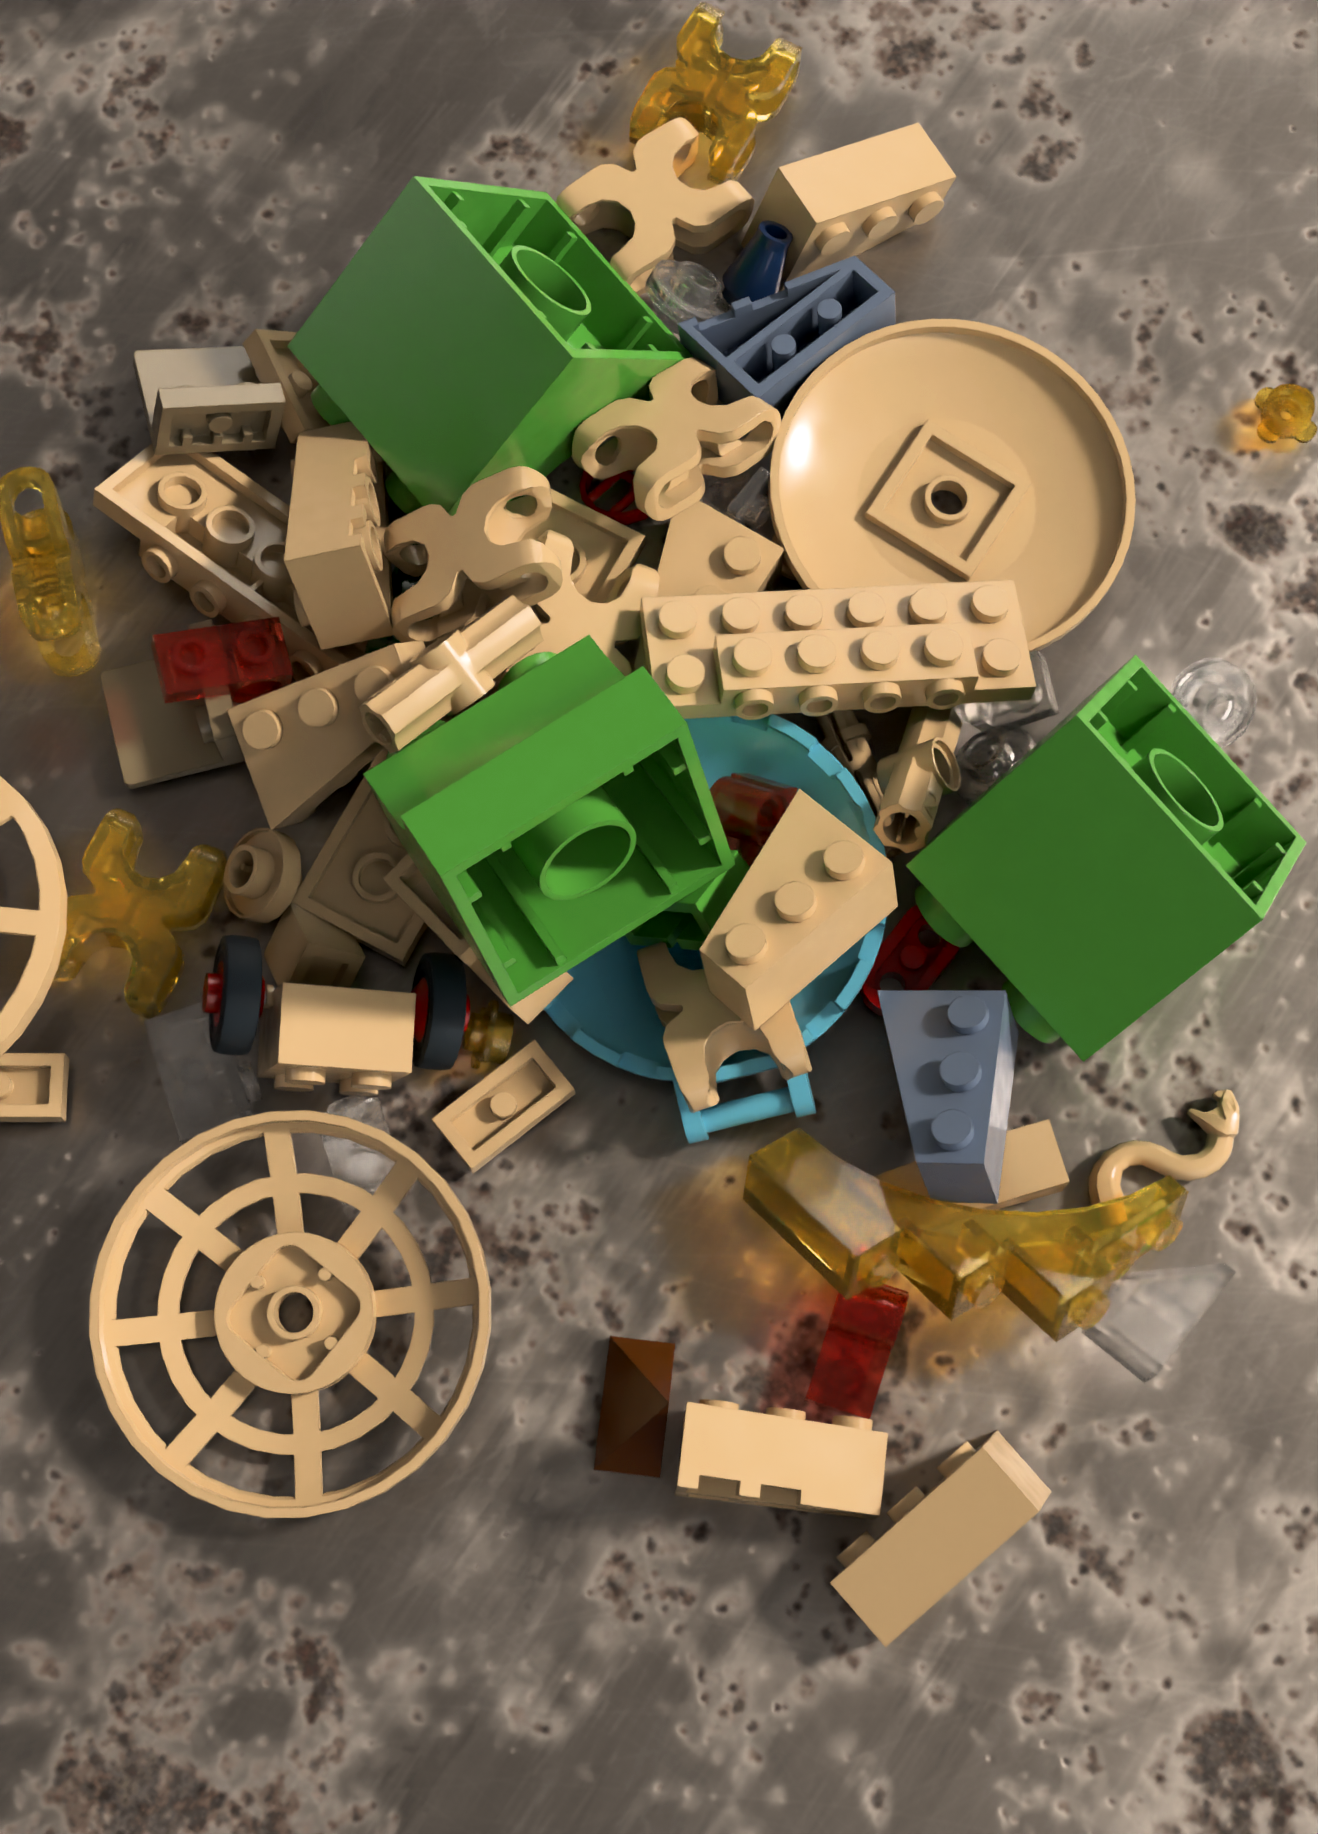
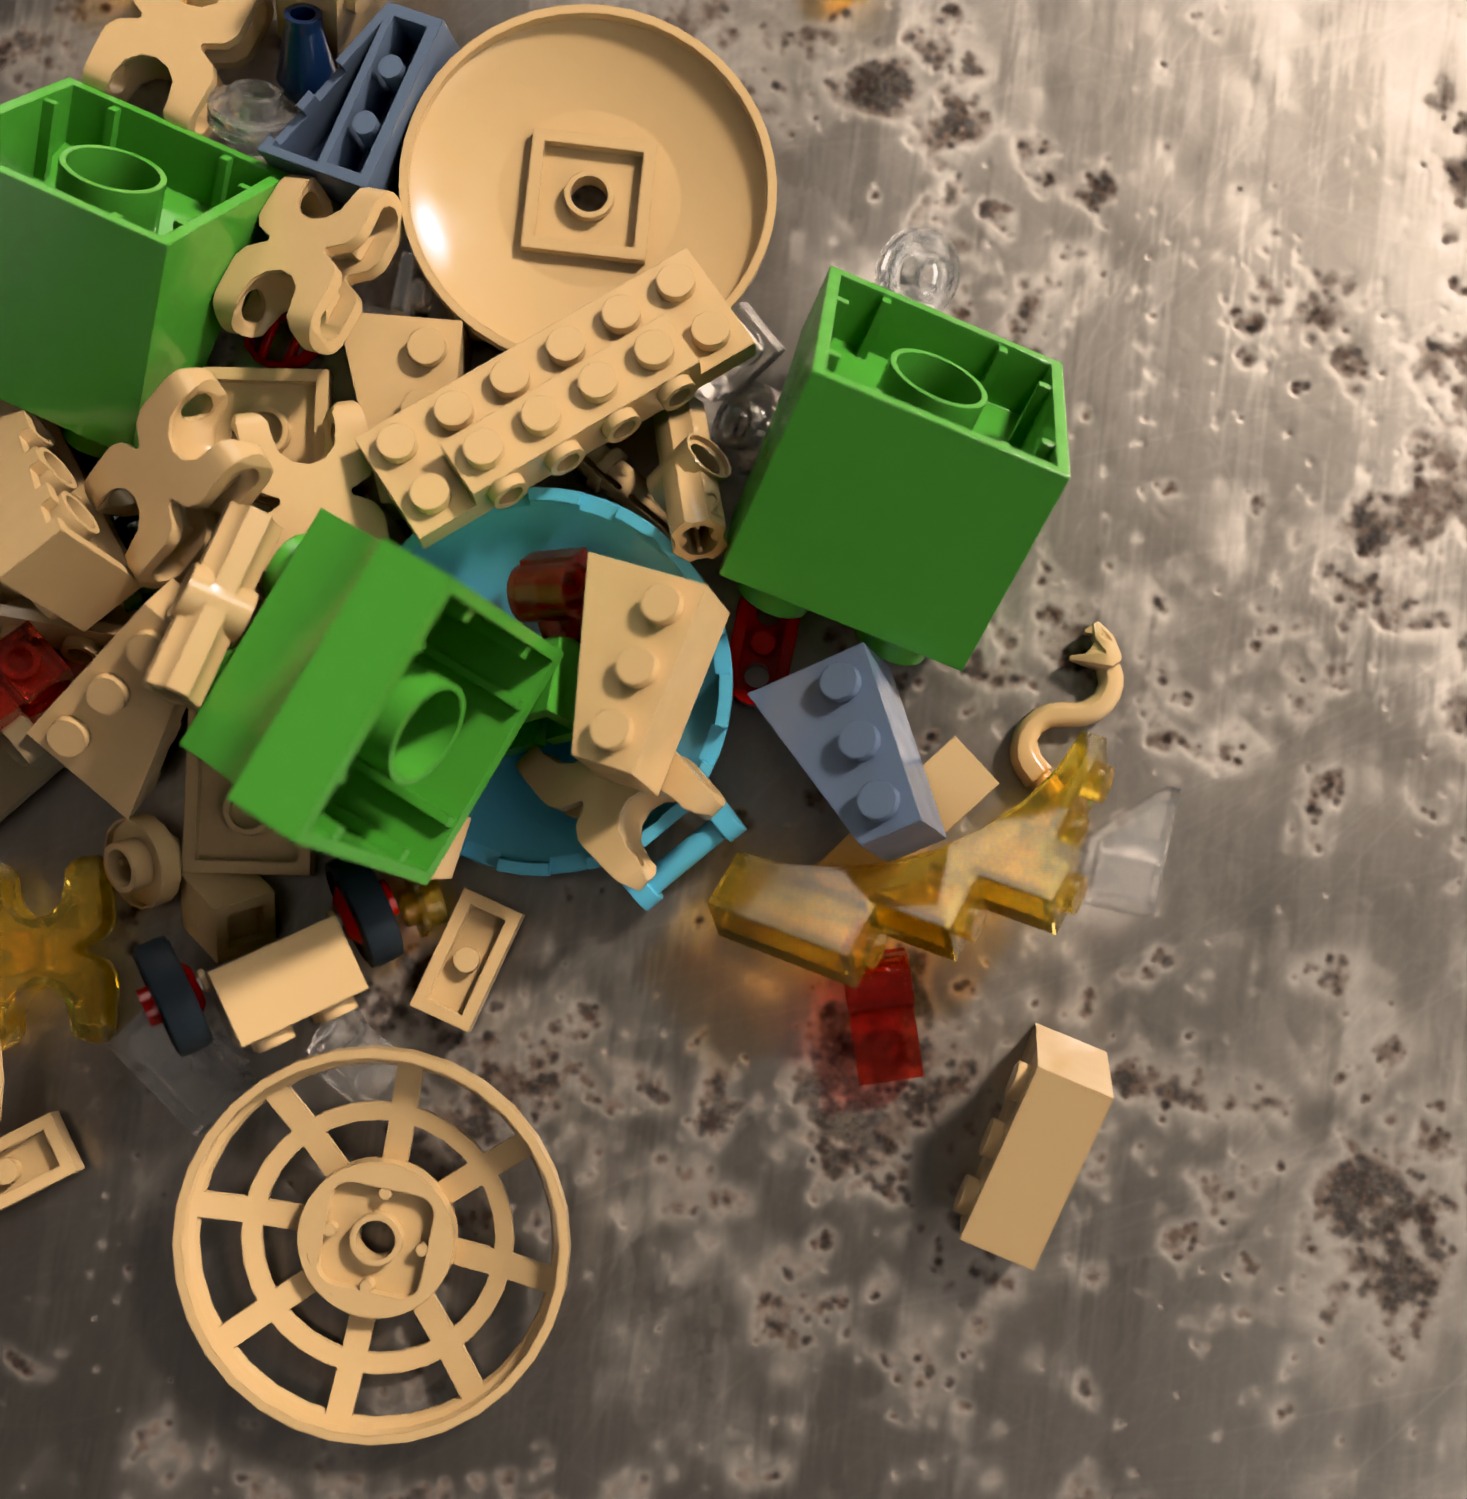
camera: 20 degrees left, 10 degrees up
reddish brown slope [594,1336,675,1478] -> none
tan wedge [675,1399,888,1520] -> none

